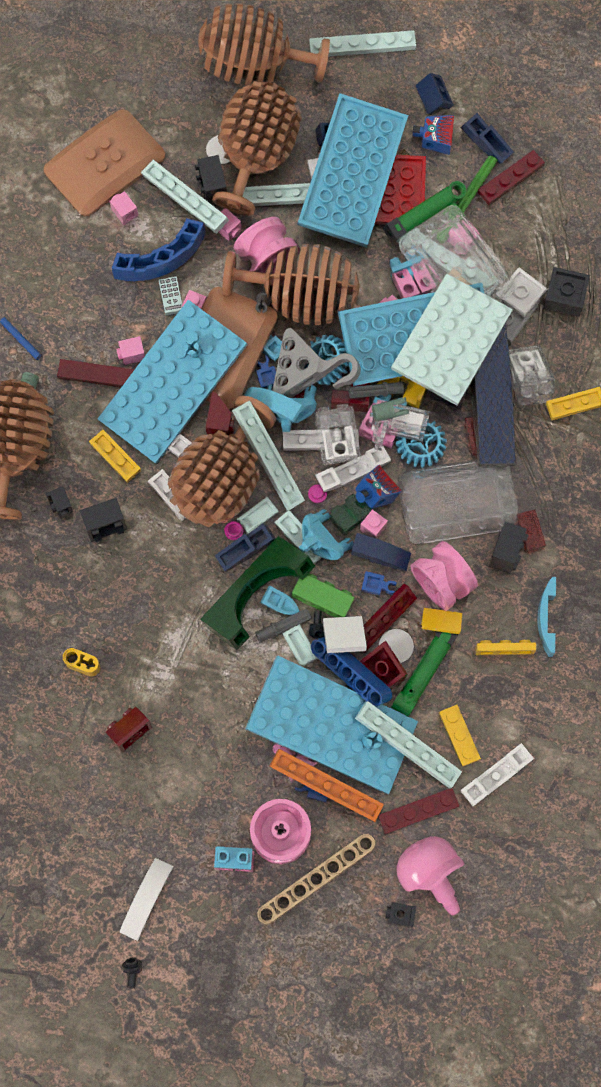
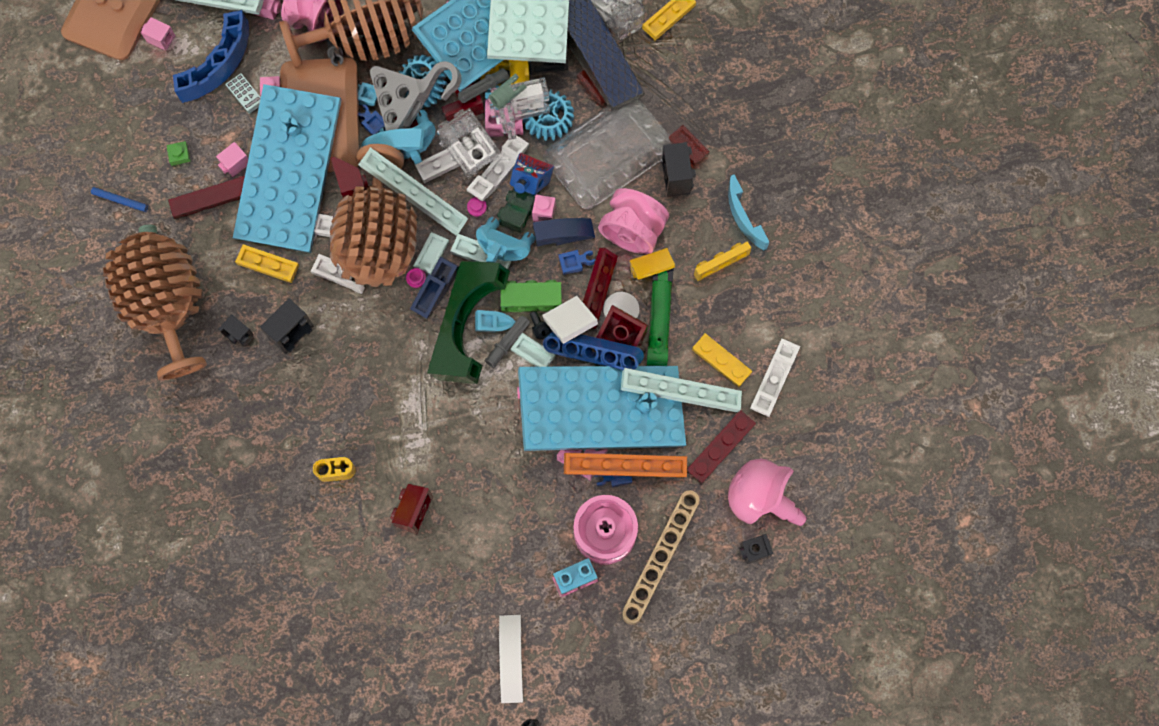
camera: 25 degrees left, 0 degrees up
none -> bright green plate [166,141,191,166]

